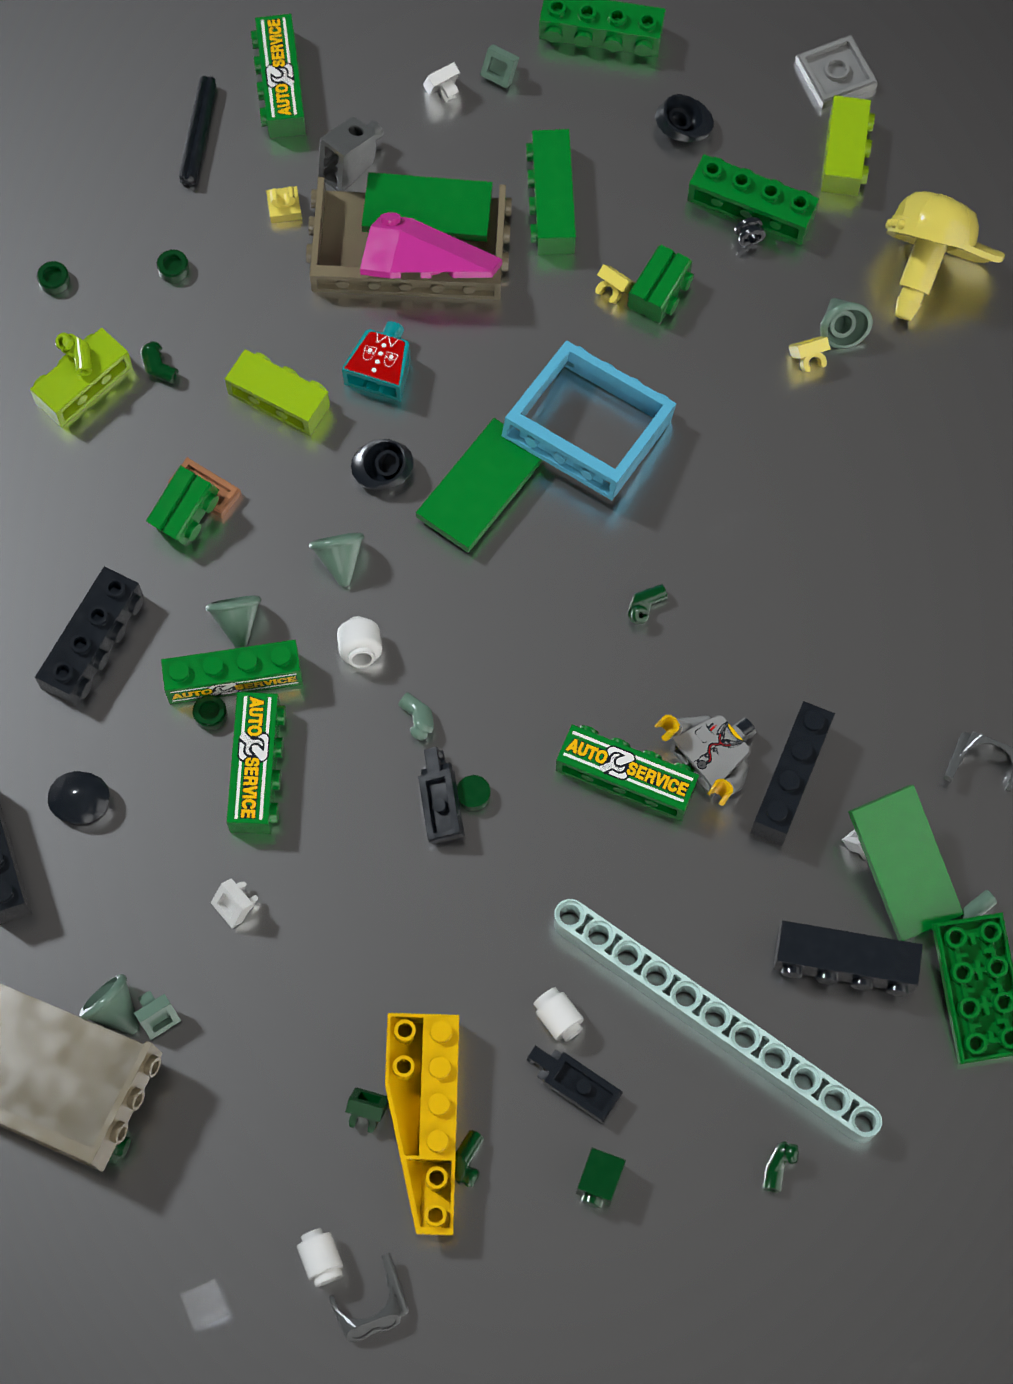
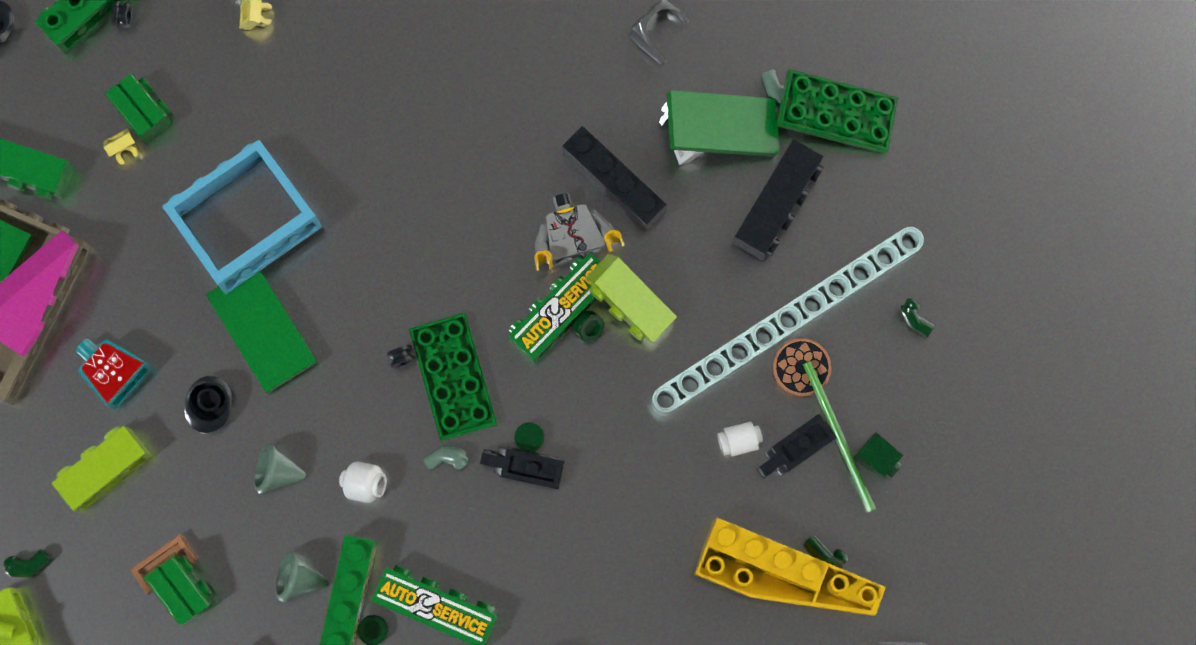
camera: 70 degrees left, 10 degrees up
dark green tile [345,1087,388,1133] -> none
dark green arm [628,584,668,624] -> none
none -> black bush [387,345,416,368]
none -> green tile [409,312,498,442]
none -> dark green tile [574,311,605,342]
none -> lime brick [584,254,677,343]
none -> tile [772,338,832,397]
none -> bright green axle [803,361,876,512]

